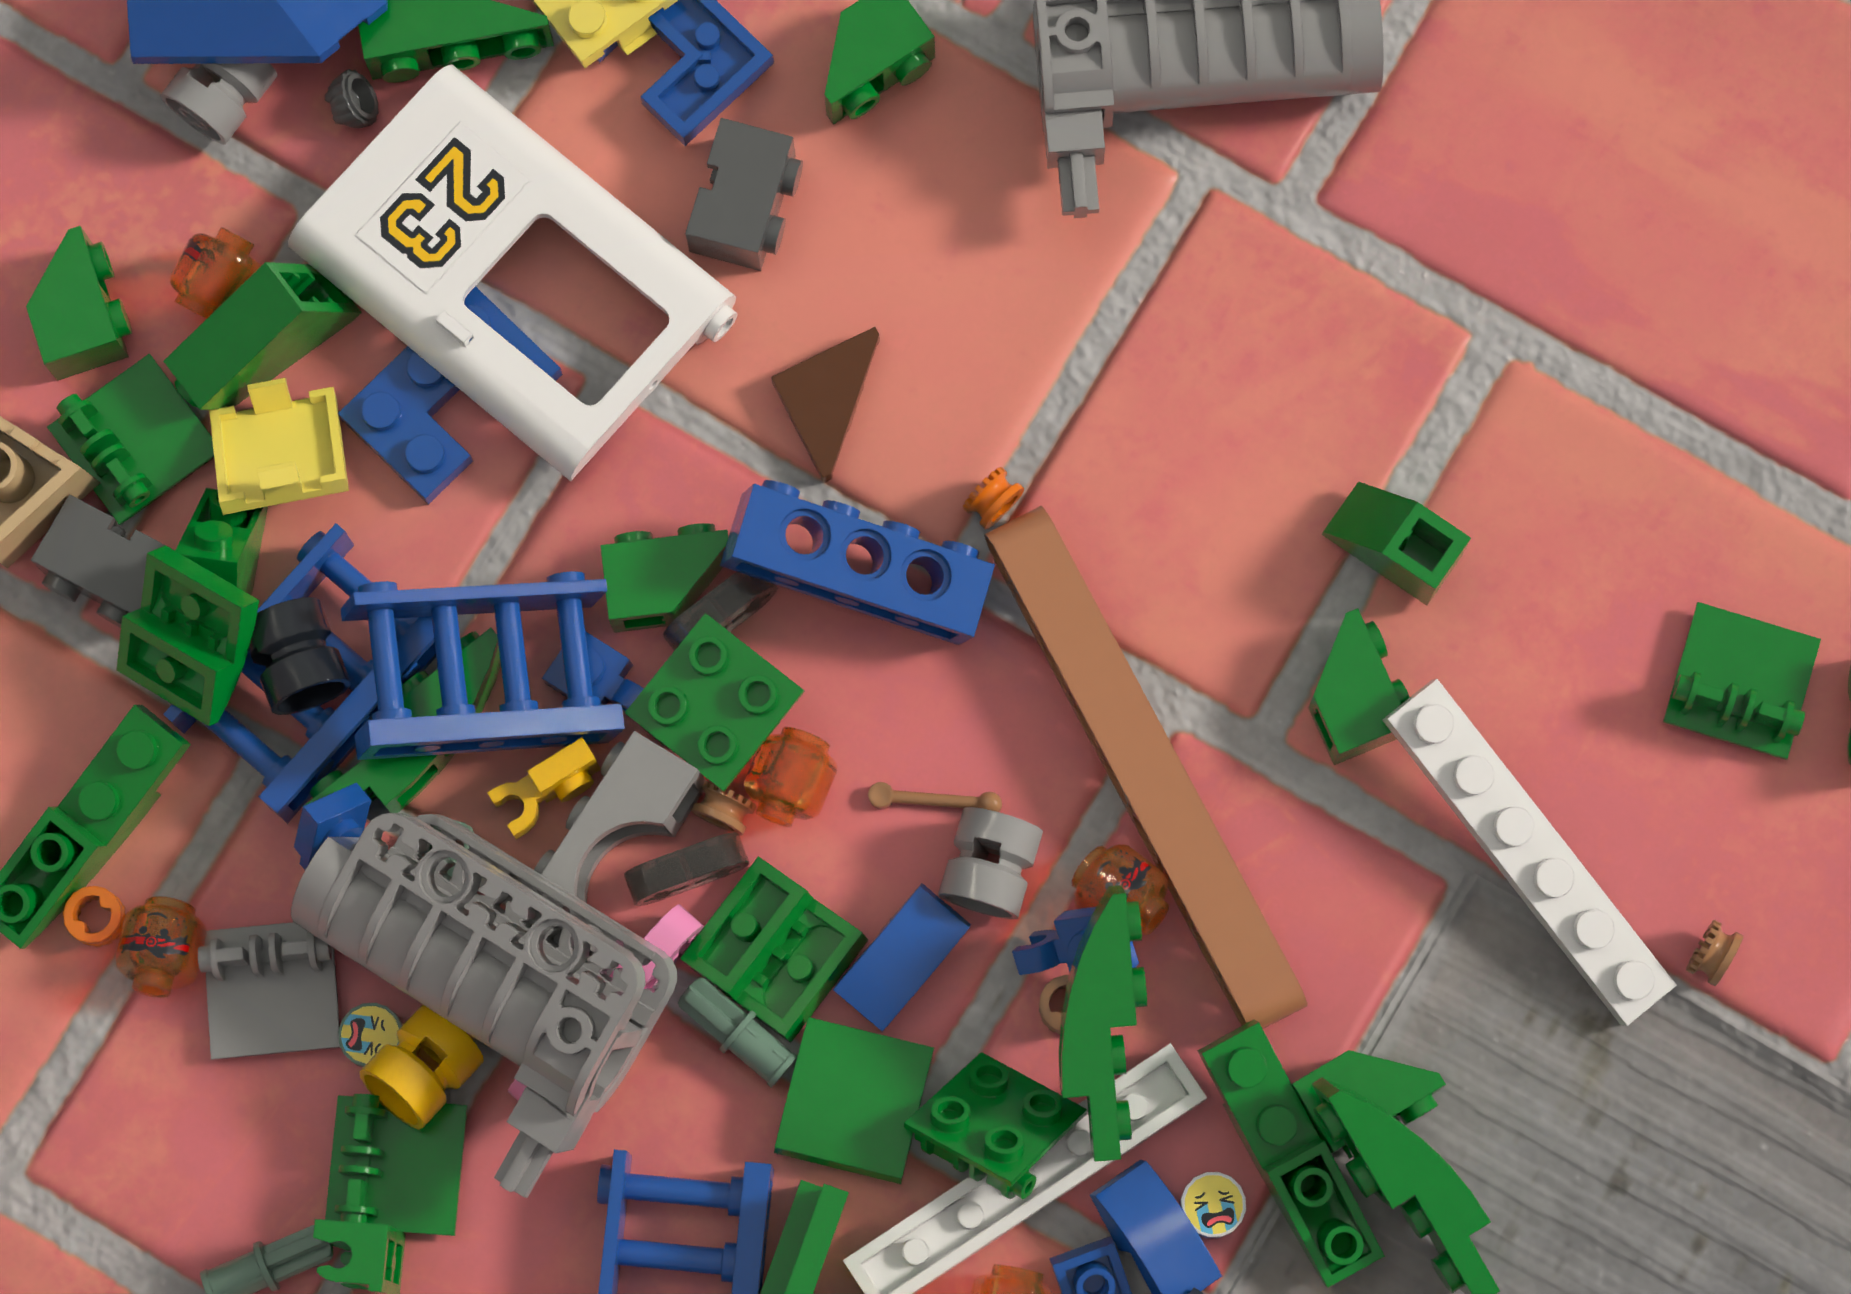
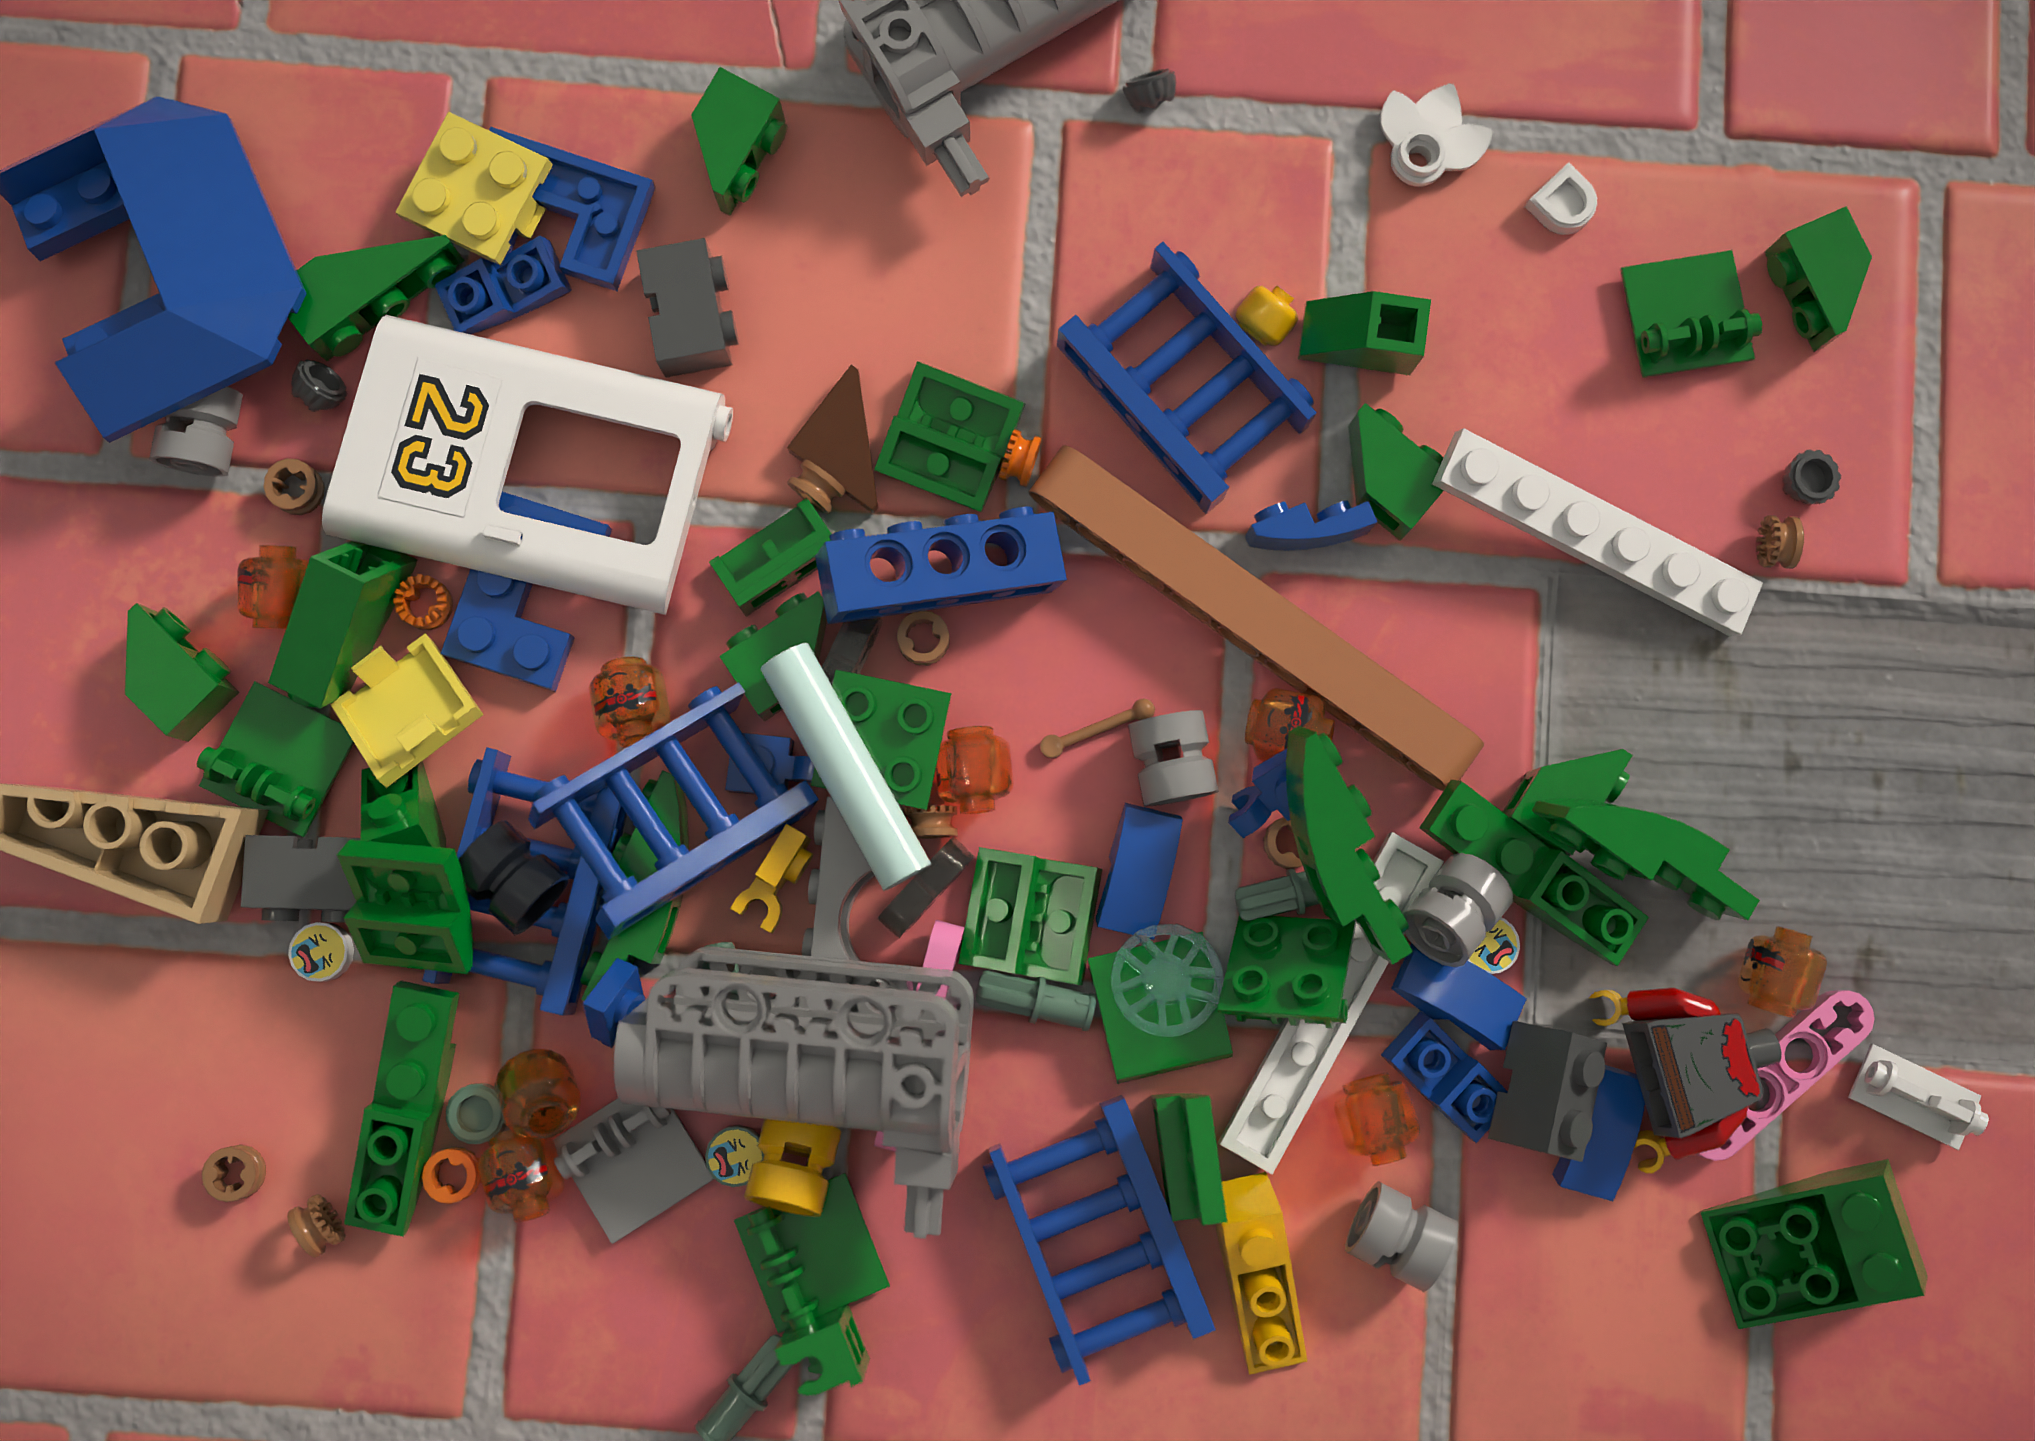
camera: 35 degrees left, 5 degrees up
none -> medium nougat bush [263,458,325,515]
none -> tile [288,922,354,982]
none -> orange bush [393,574,453,630]
none -> blue slope [435,235,572,335]
none -> sand green tile [446,1083,510,1144]
none -> clear orange head [494,1049,581,1139]
none -> clear orange head [589,657,671,748]
none -> green hinge [709,497,832,616]
none -> light aqua piece [760,643,931,891]
none -> medium nougat bush [787,460,846,514]
none -> green slope [874,361,1026,512]
none -> medium nougat bush [897,611,950,666]
none -> blue fence [1057,242,1317,514]
none -> clear light blue wheel [1111,924,1223,1037]
none -> dark grey piece [1122,69,1176,113]
none -> sand green axle [1235,868,1319,922]
none -> yellow piece [1236,285,1298,346]
none -> blue slope [1245,500,1378,551]
none -> white plate [1380,84,1493,186]
none -> light grey wheel [1403,853,1513,967]
none -> white tile [1524,162,1597,235]
none -> dark grey piece [1783,450,1841,504]

